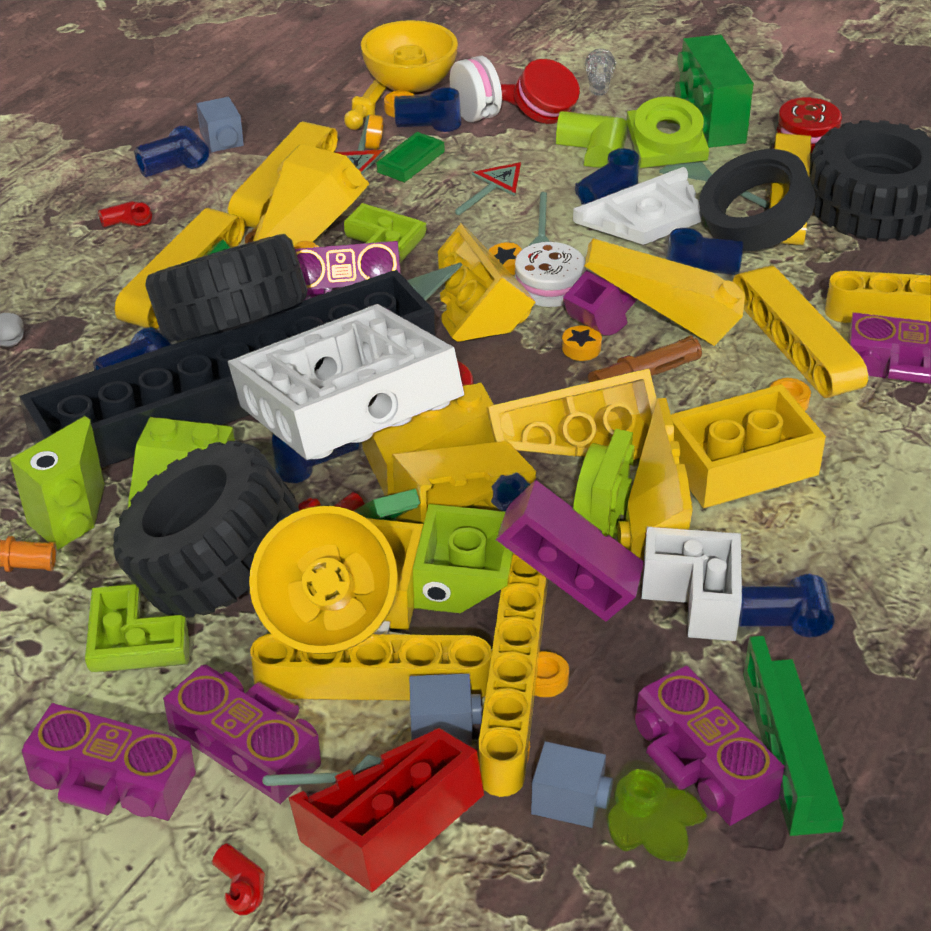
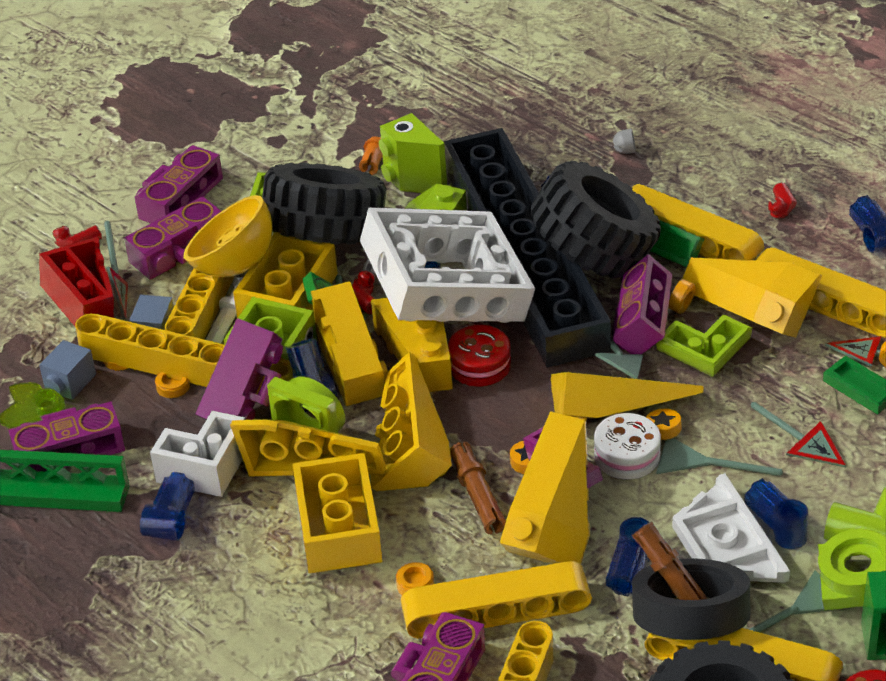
camera: 105 degrees right, 0 degrees up
none -> dark orange pin [632,521,707,600]

